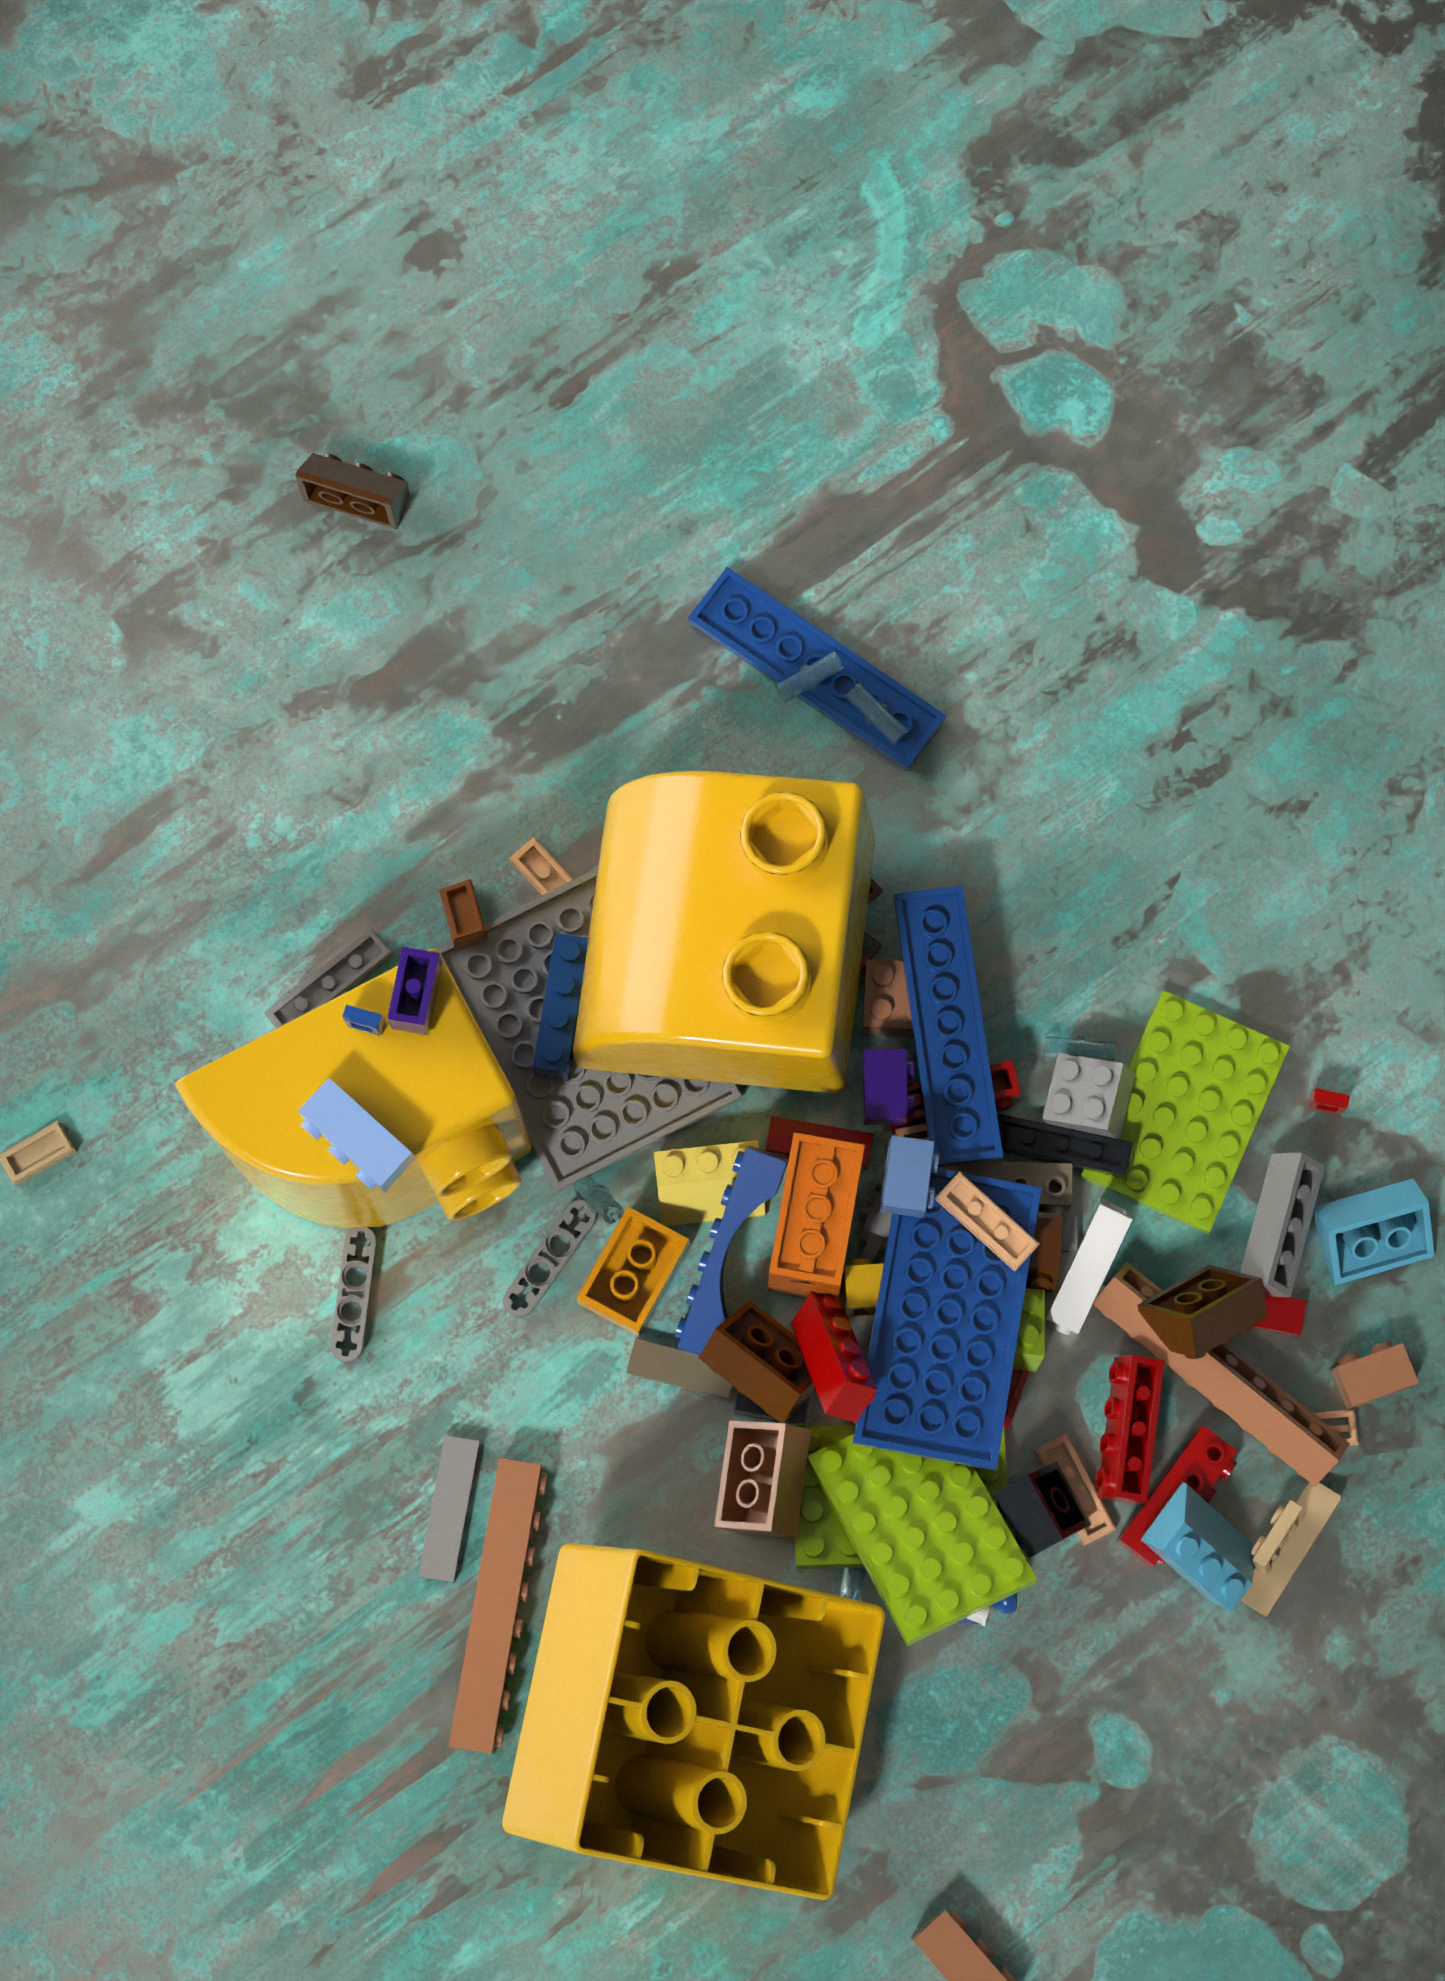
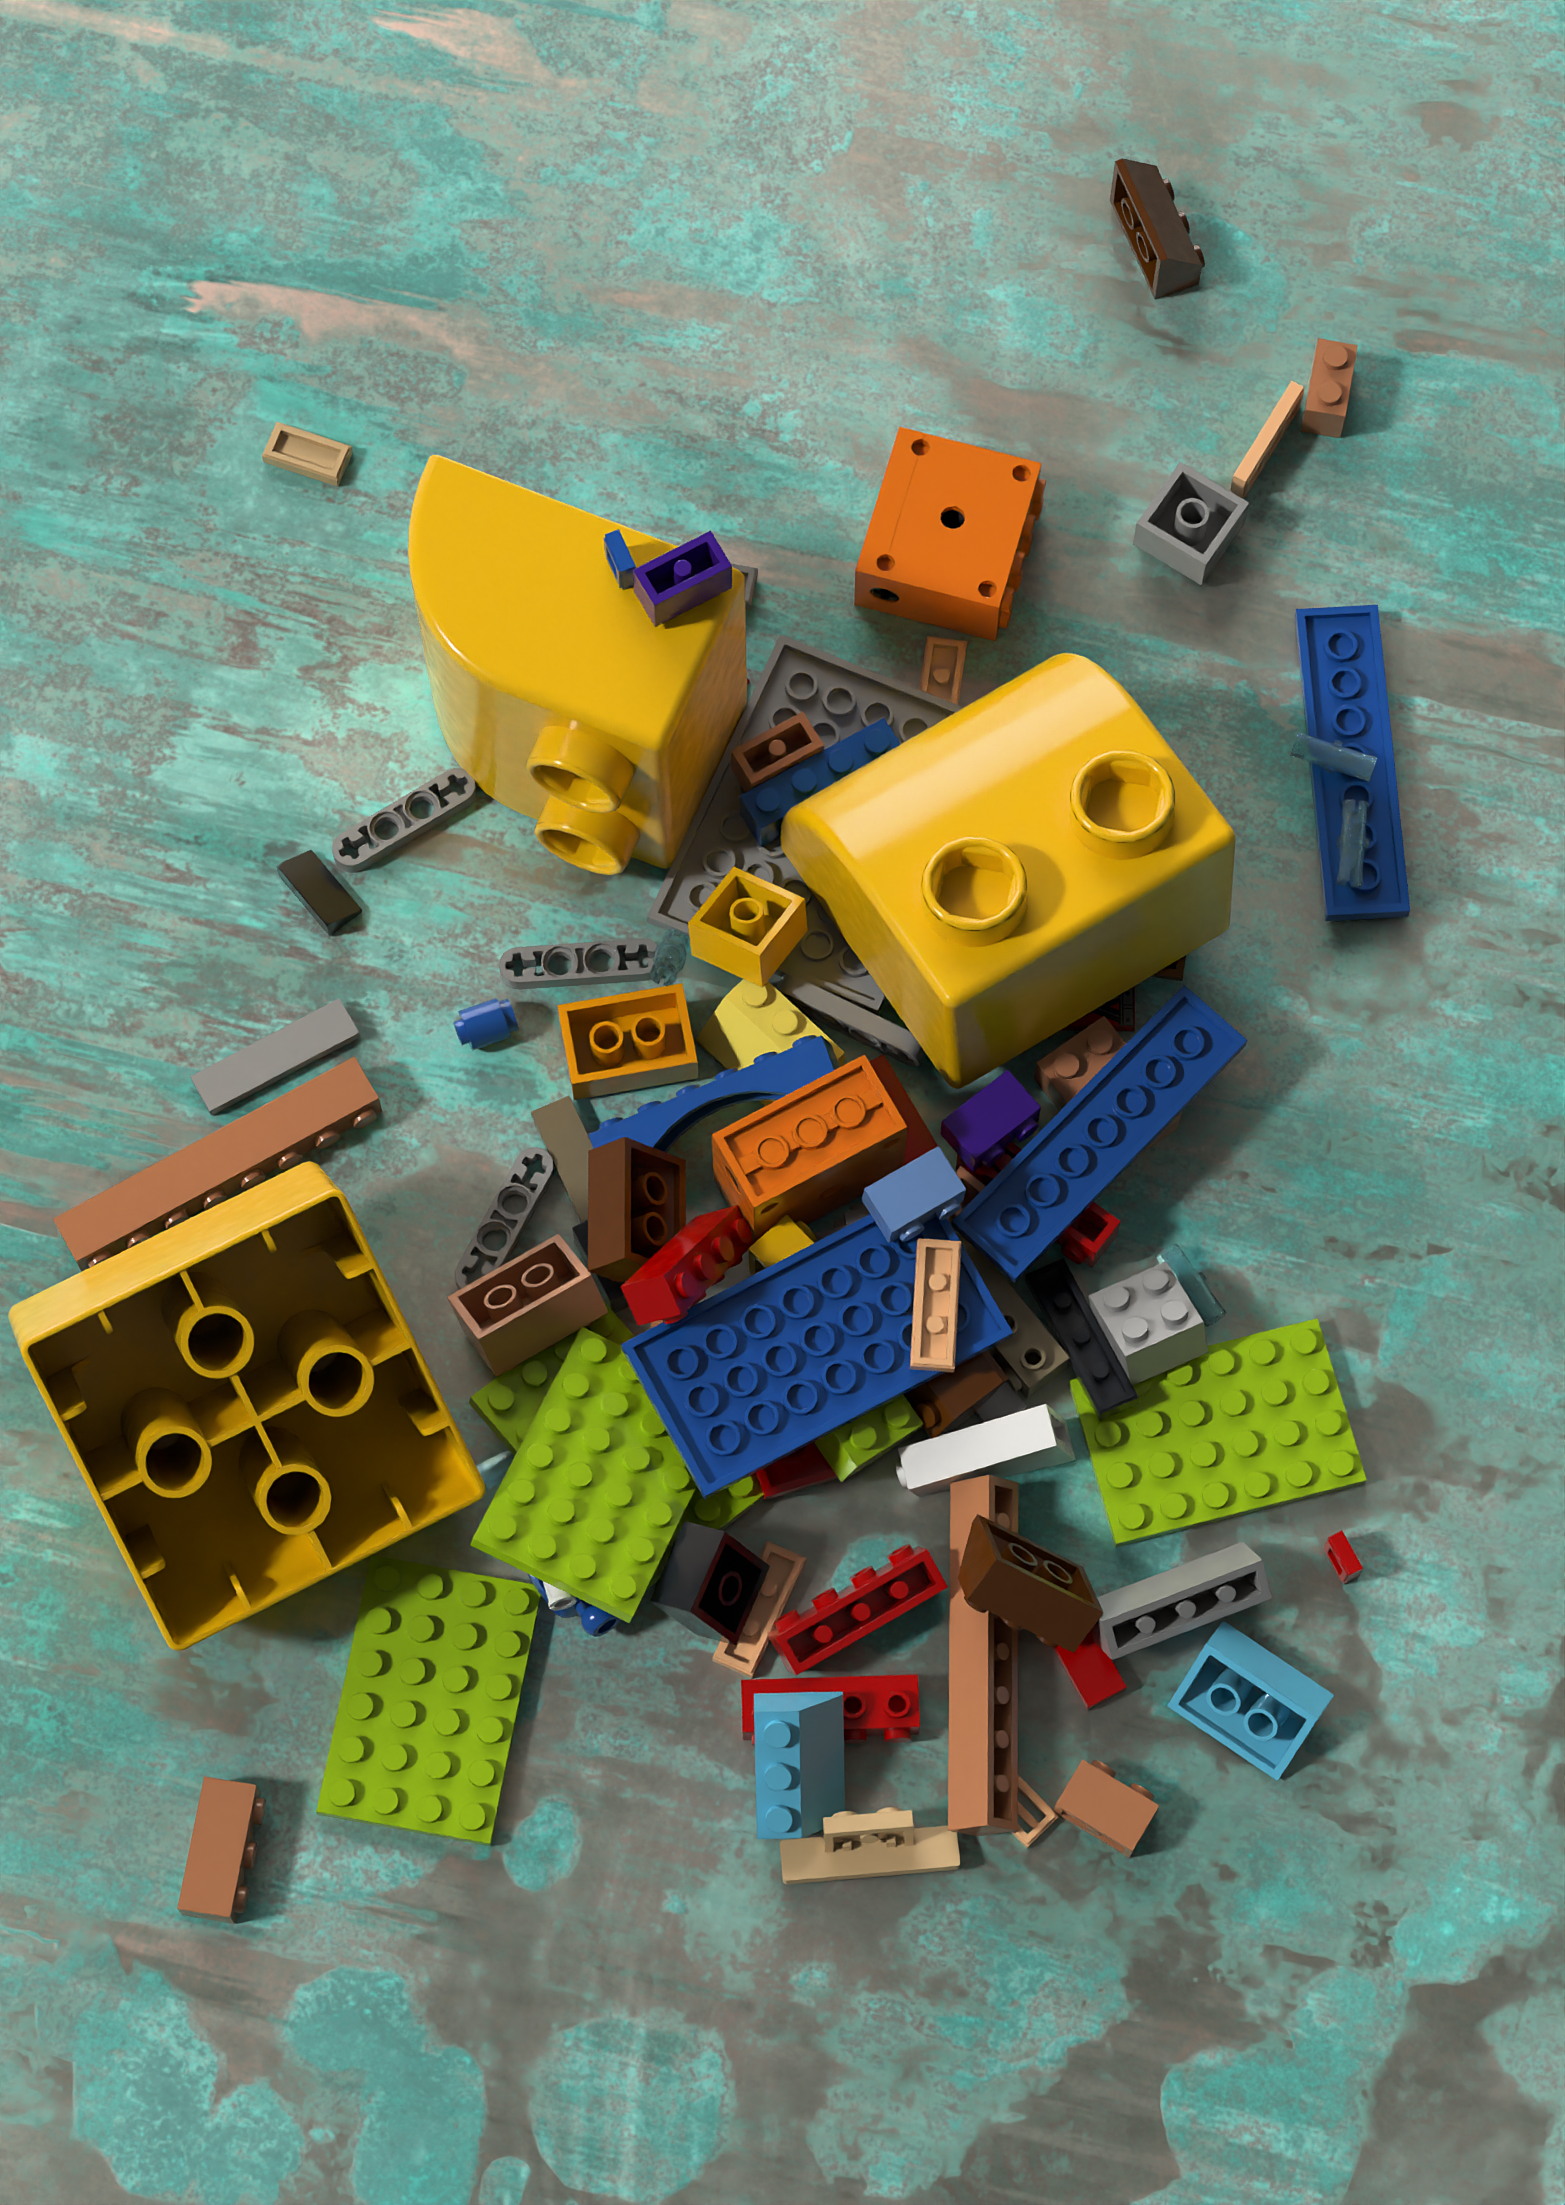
camera: 50 degrees right, 5 degrees down
light blue brick [298,1078,416,1193] -> none
dark orange tile [439,879,488,949] -> none
none -> black slope [277,850,362,937]
none -> lime plate [316,1555,542,1846]
none -> blue brick [453,998,519,1051]
none -> light grey beam [455,1147,554,1290]
none -> yellow brick [688,866,808,988]
none -> nougat brick [731,712,824,792]
none -> light grey beam [776,974,926,1067]
none -> orange gear [854,427,1046,641]
none -> light grey brick [1133,462,1249,585]
none -> light nougat tile [1230,380,1304,499]
none -> nougat brick [1300,338,1358,438]

